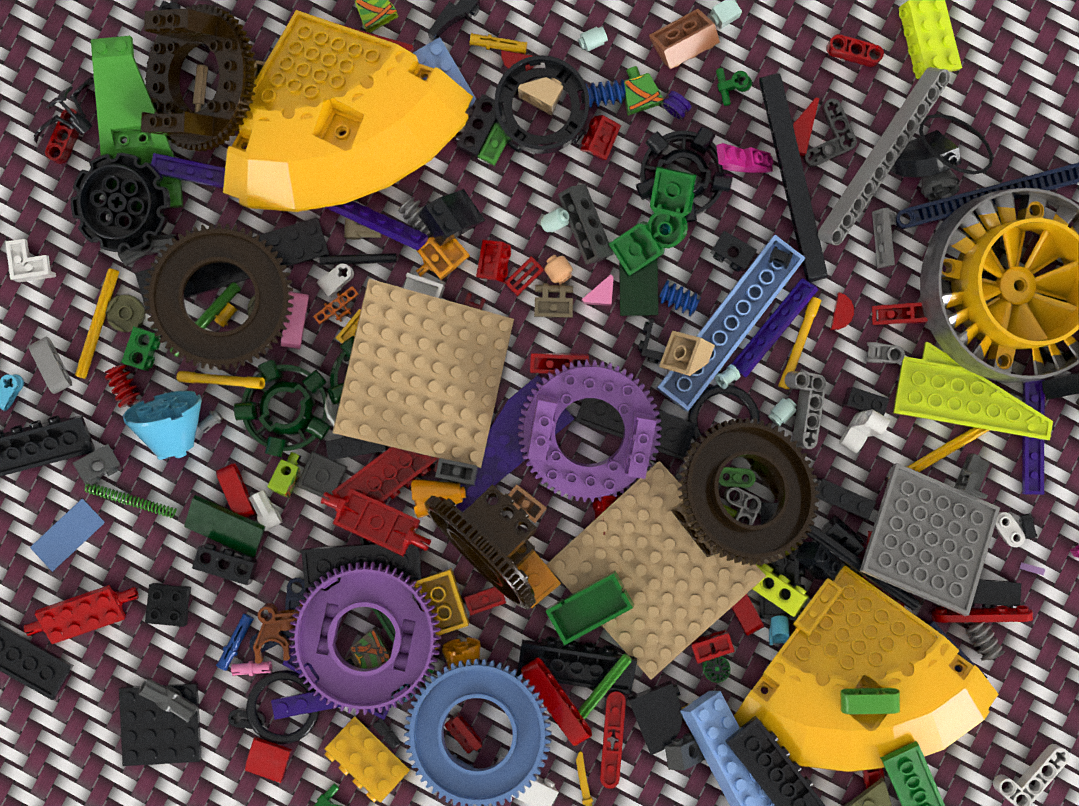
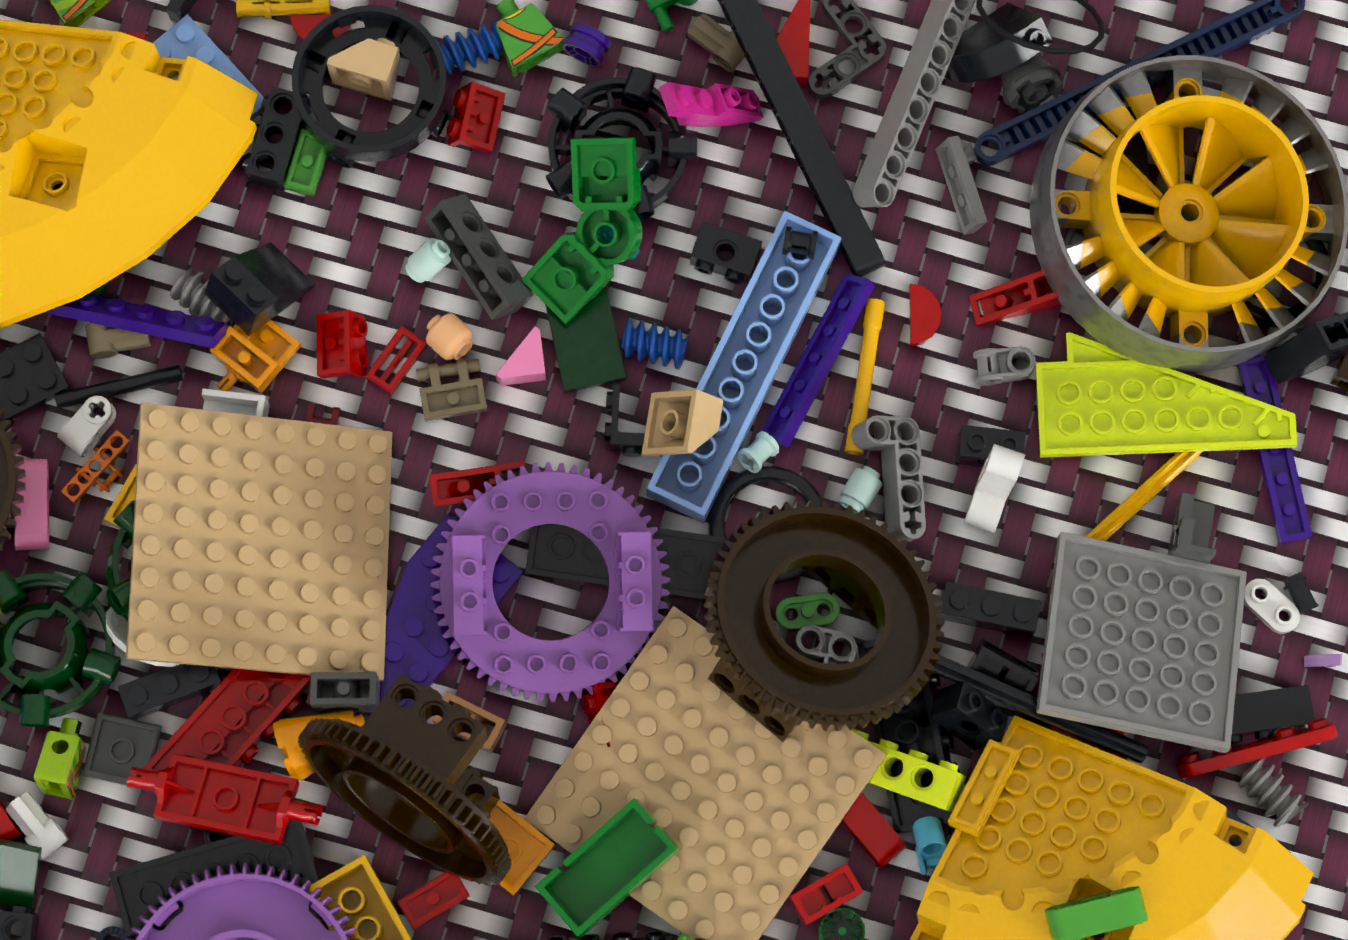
camera: 15 degrees left, 10 degrees down
none -> dark tan piece [687,13,745,72]

